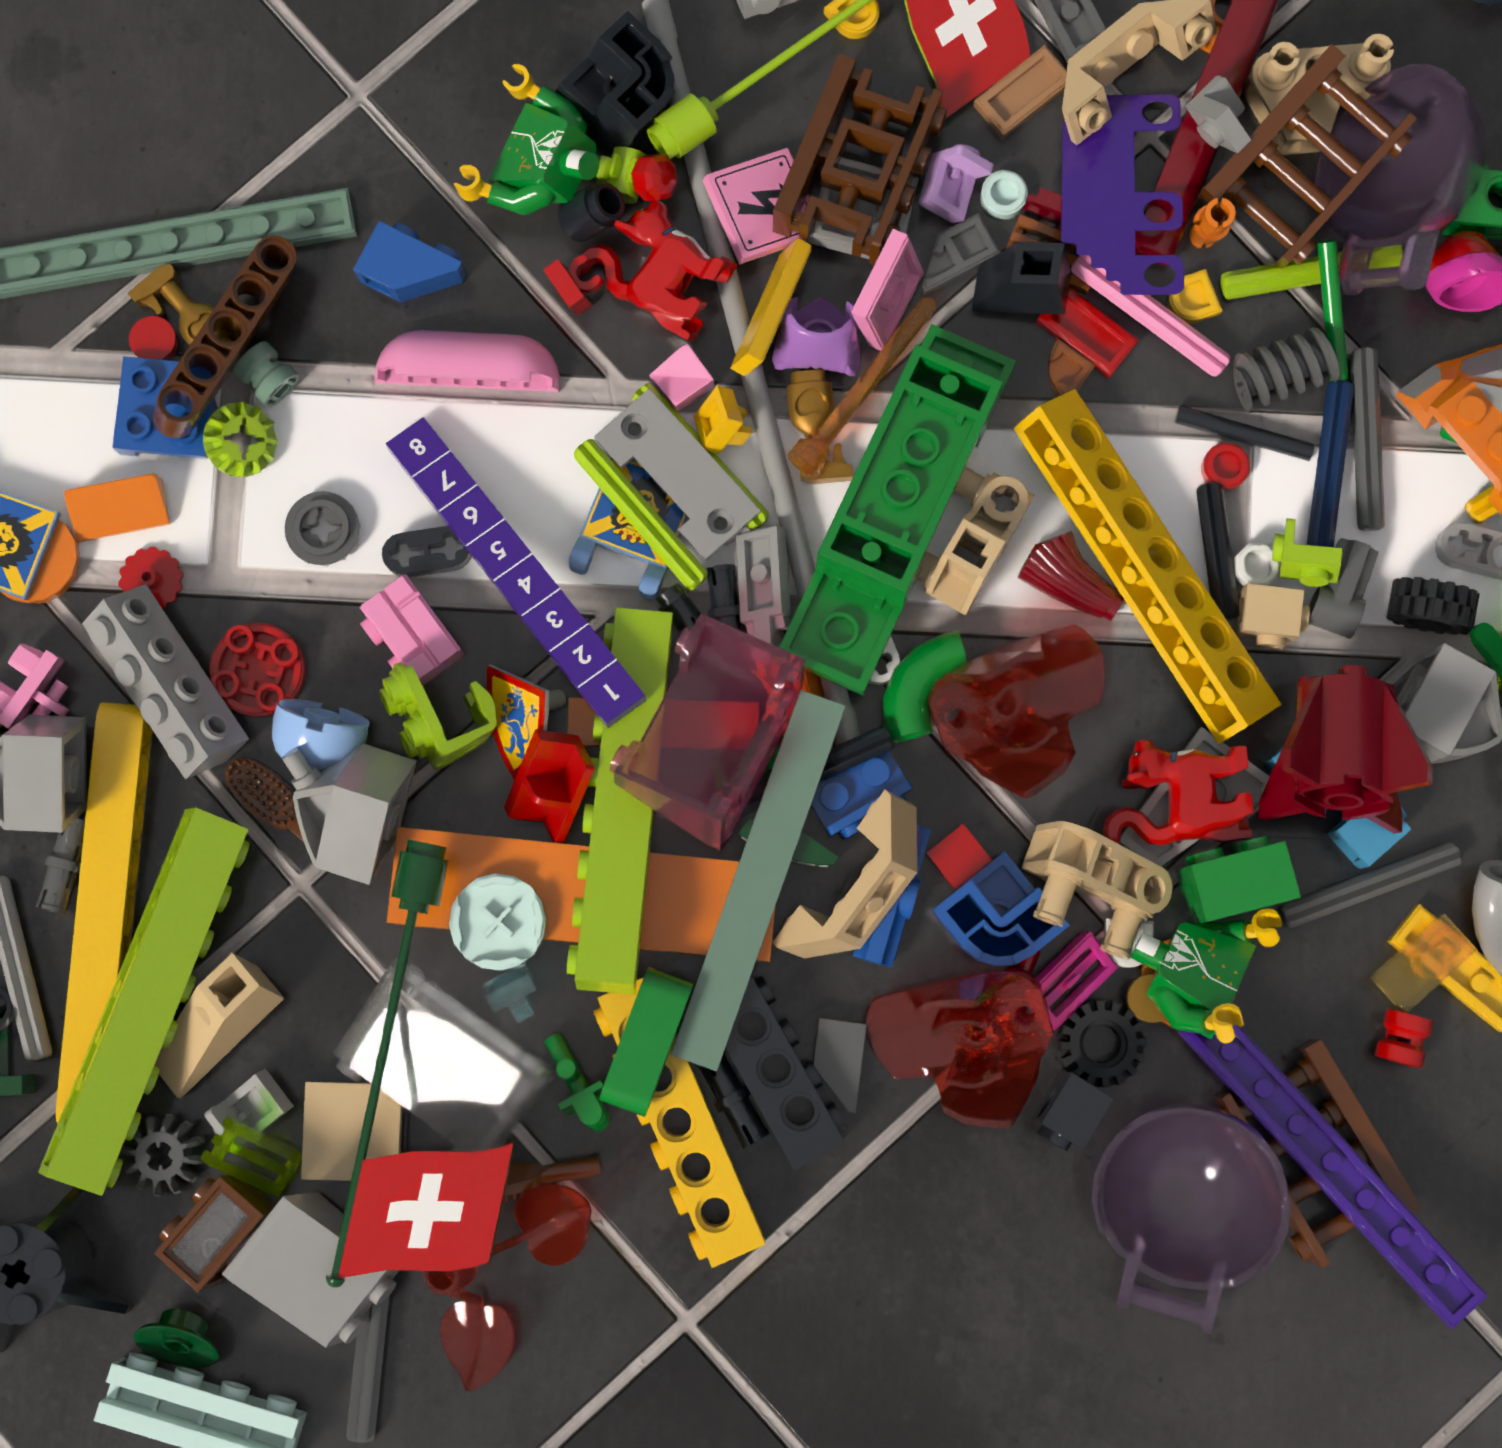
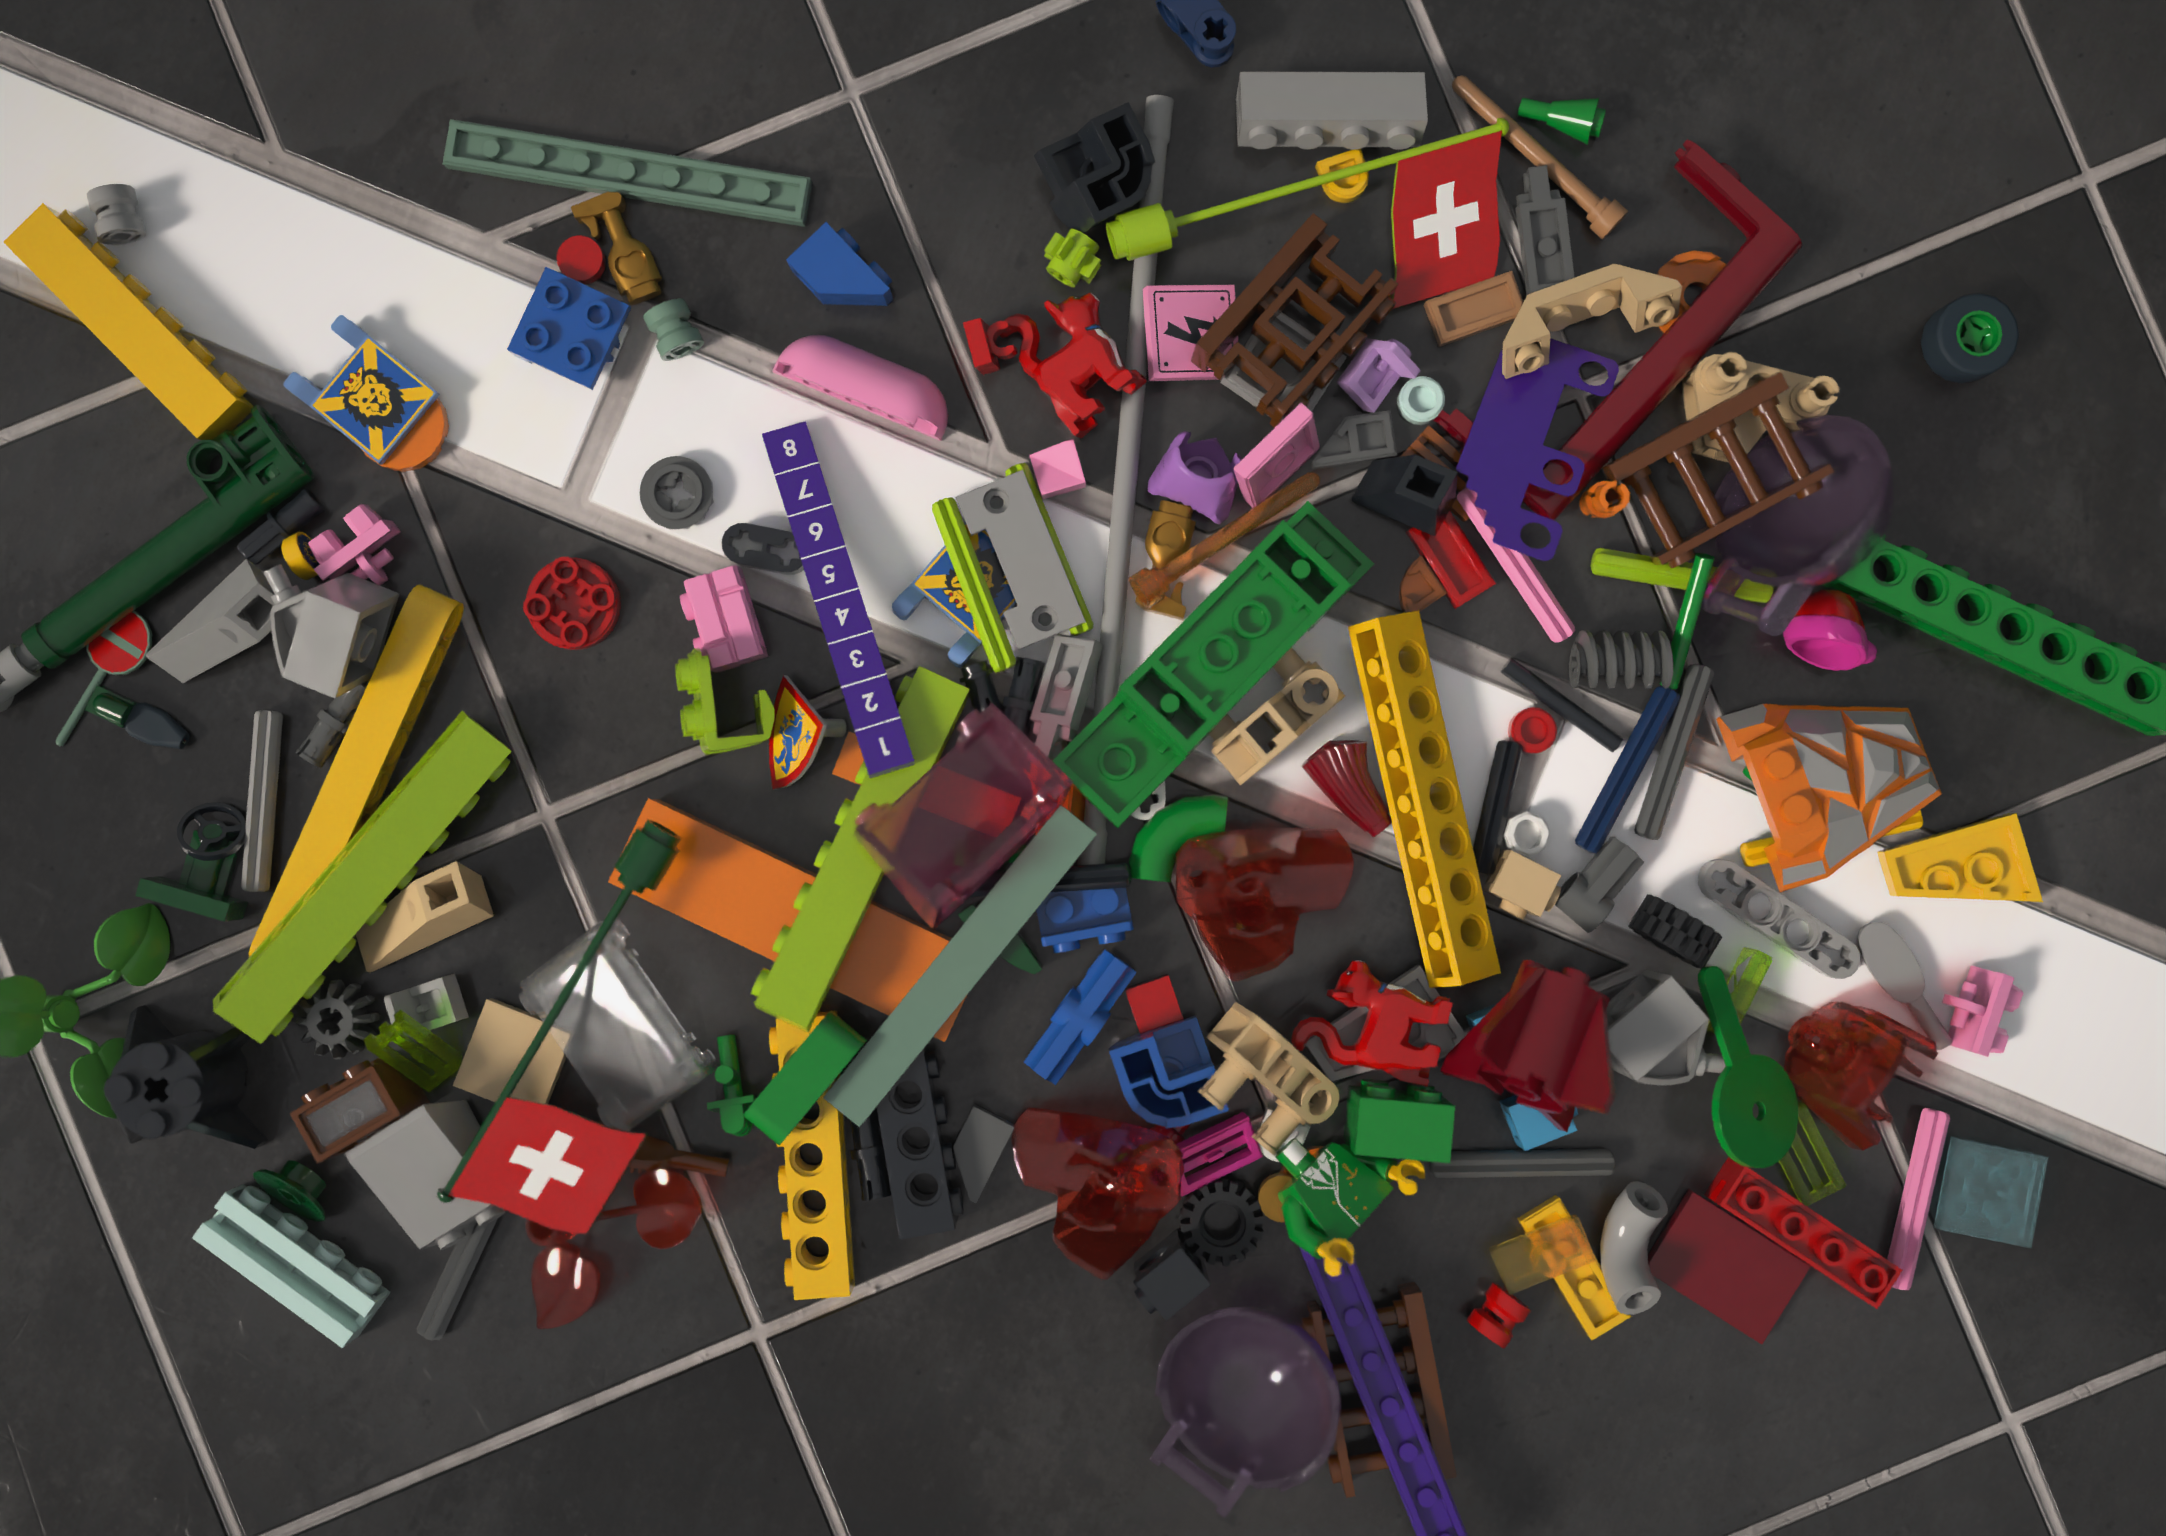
camera: 20 degrees right, 5 degrees up
orange slope [64,473,171,542] -> none
light grey brick [82,584,249,780] -> none
red piece [118,547,184,610] -> none
reddish brown beam [153,235,297,438] -> none
lime gear [203,402,279,477] -> none
reddish brown piece [225,757,304,842] -> none
light blue cylinder [272,699,370,771] -> none
light grey piece [282,743,417,885] -> none
light aqua tile [449,873,547,971] -> none
green torso [454,64,599,215] -> none
clear light blue tile [483,962,537,1023] -> none
red panel [504,729,594,844] -> none
black brick [558,182,625,242] -> none
red tile [631,154,678,201] -> none
yellow tile [693,385,753,454] -> none
yellow tile [730,238,812,376] -> none
tan slope [772,790,918,959] -> none
yellow tile [1167,269,1222,324] -> none
light grey bracket [1185,75,1251,153] -> none
lime bracket [1272,518,1342,587] -> none

